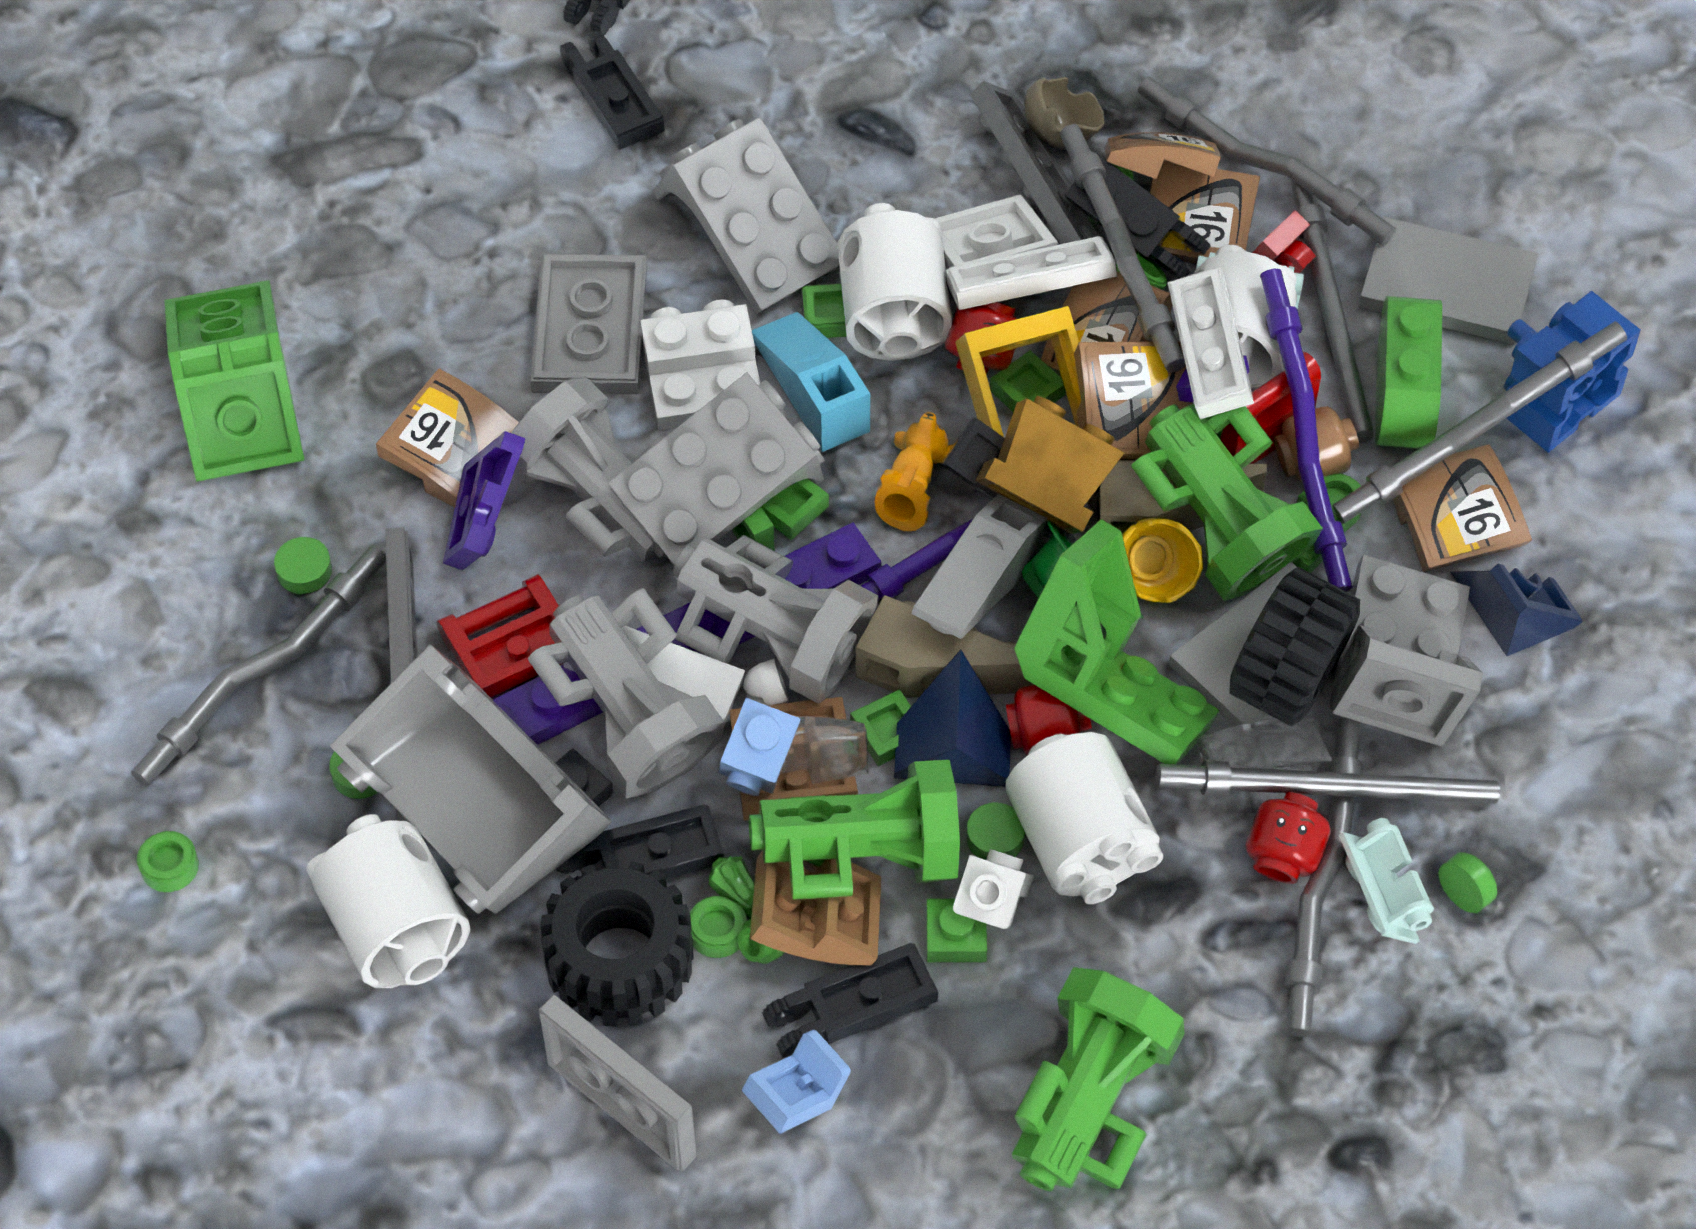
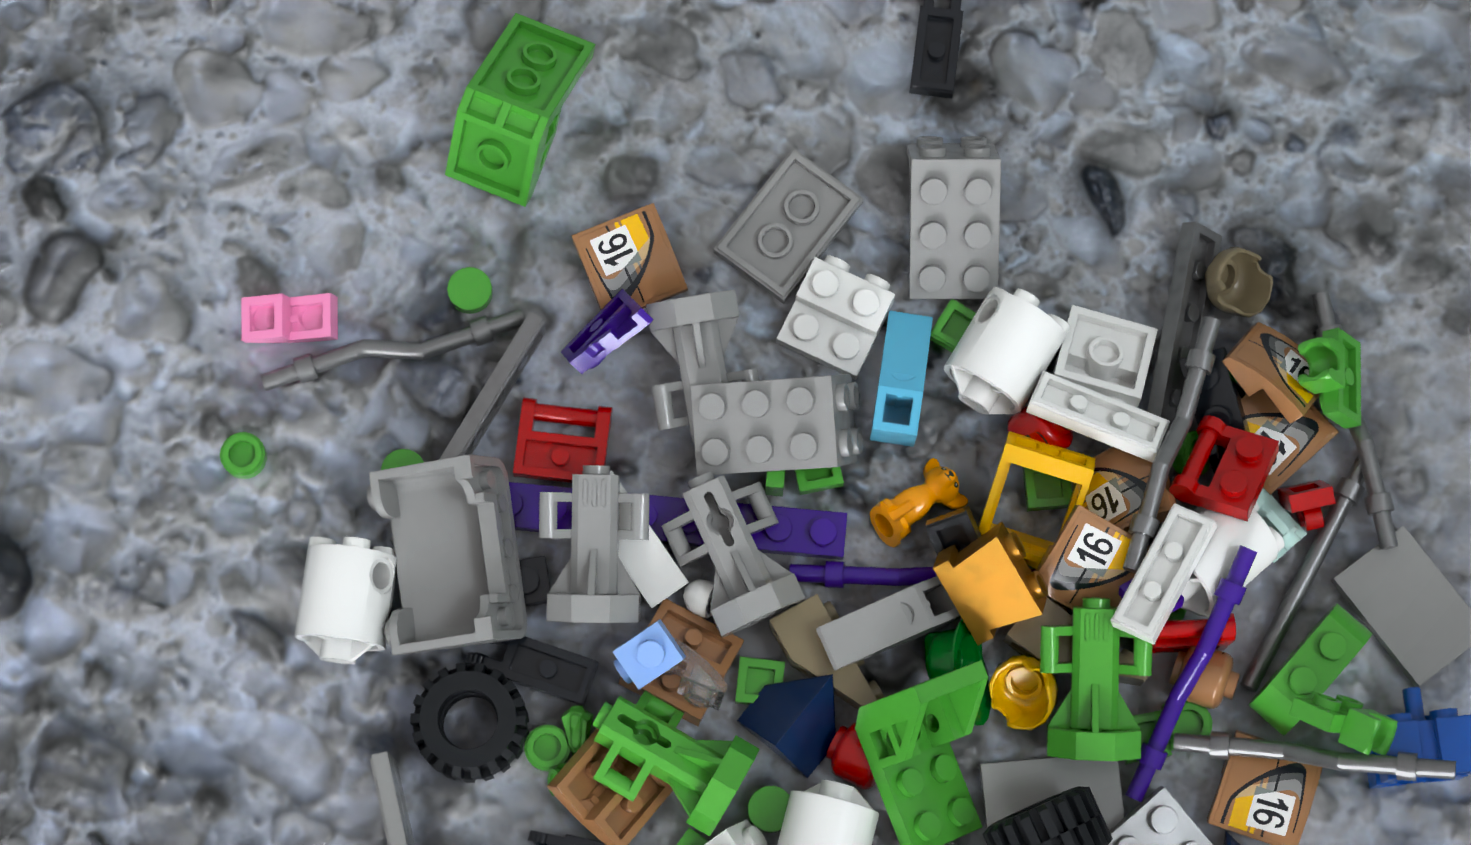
camera: 35 degrees right, 20 degrees up
none -> bright pink slope [241,293,338,343]
none -> red plate [1169,415,1279,522]
none -> bright green plate [1288,693,1398,755]
none -> bright green plate [1298,328,1361,429]

